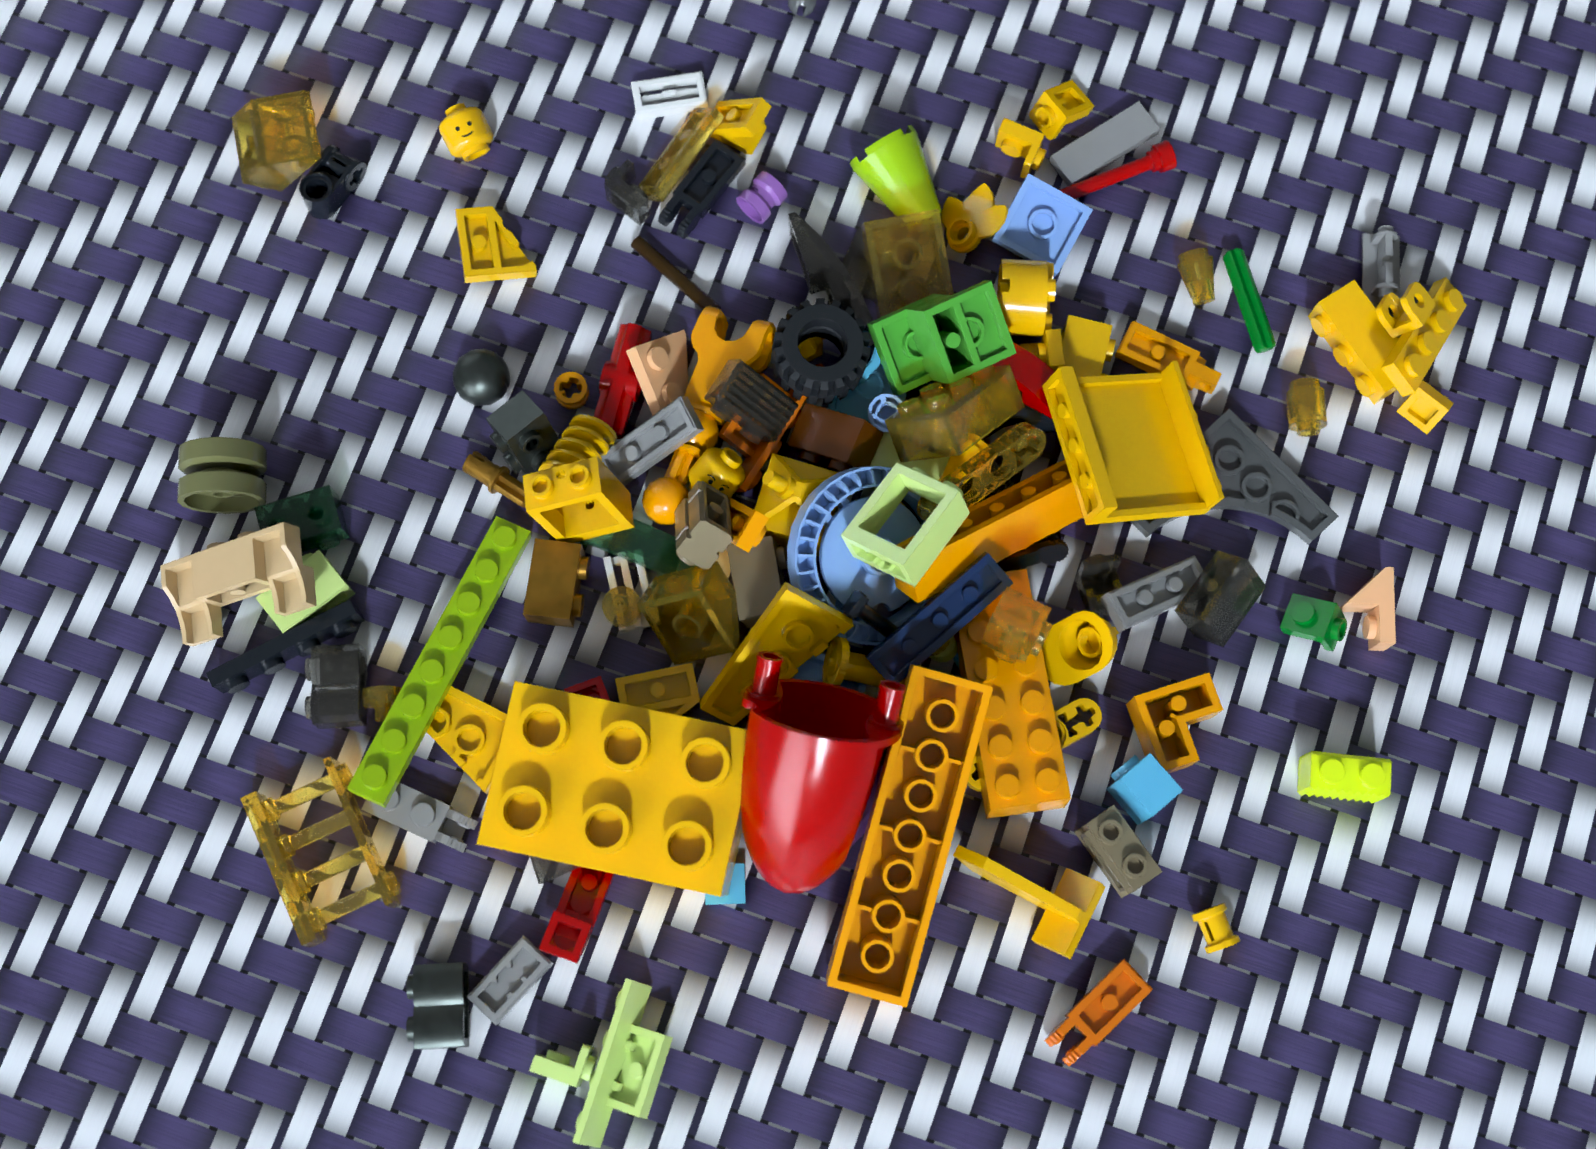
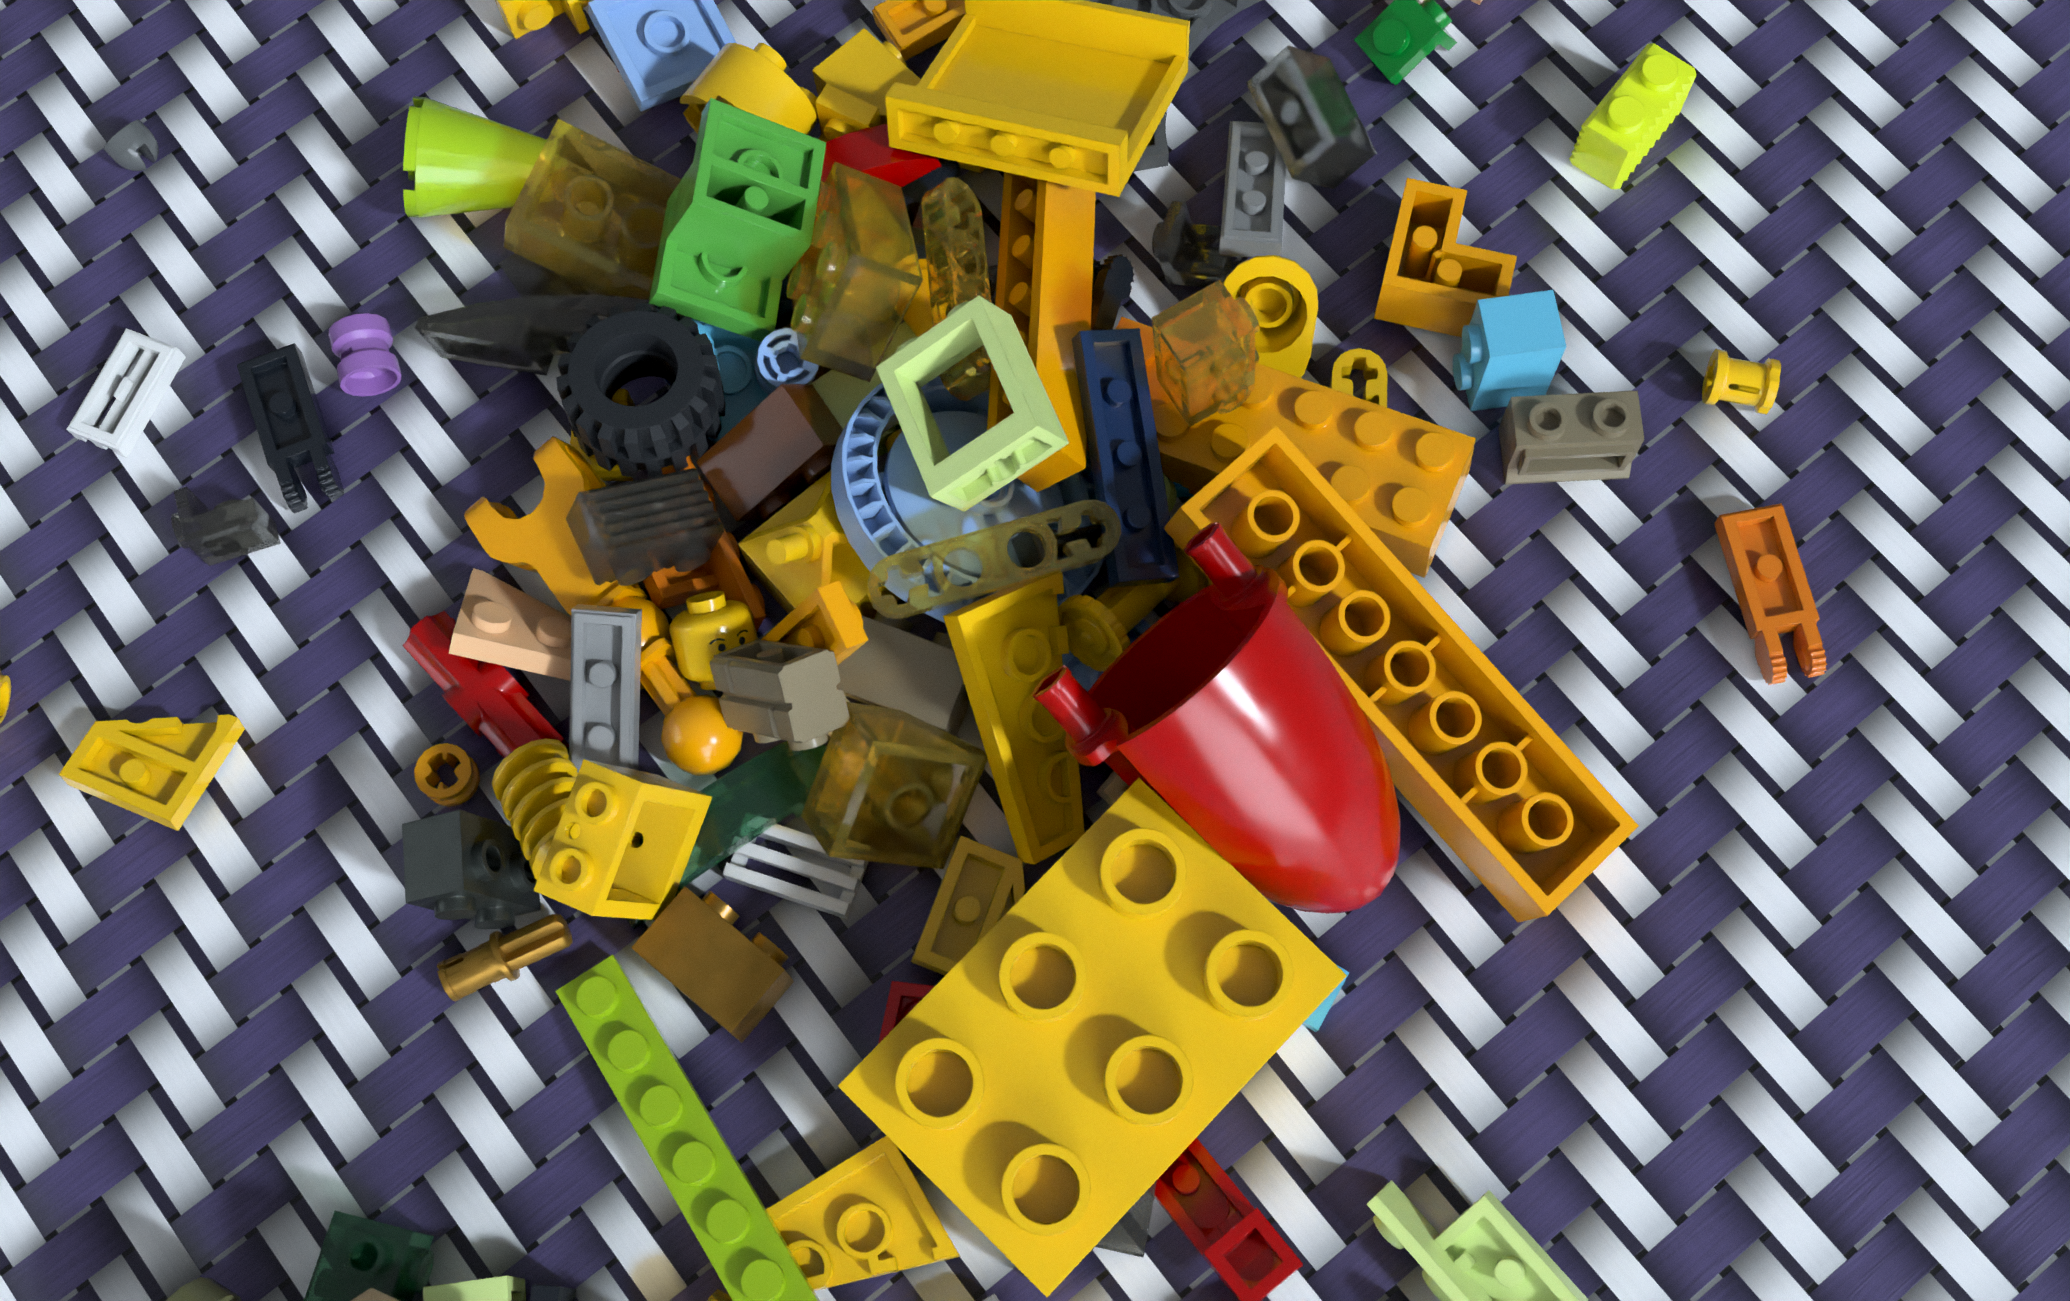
camera: 50 degrees left, 5 degrees down
pearl dark grey hair [453,349,510,406] -> none
clear yellow tile [602,586,642,628] -> none
dark brown bar [631,235,721,310] -> none
clear yellow tile [635,108,724,202] -> none
yellow slope [701,97,771,155] -> none
yellow plate [941,183,1008,253] -> none
yellow piece [953,845,1106,960] -> none
none -> clear yellow beam [867,499,1121,619]

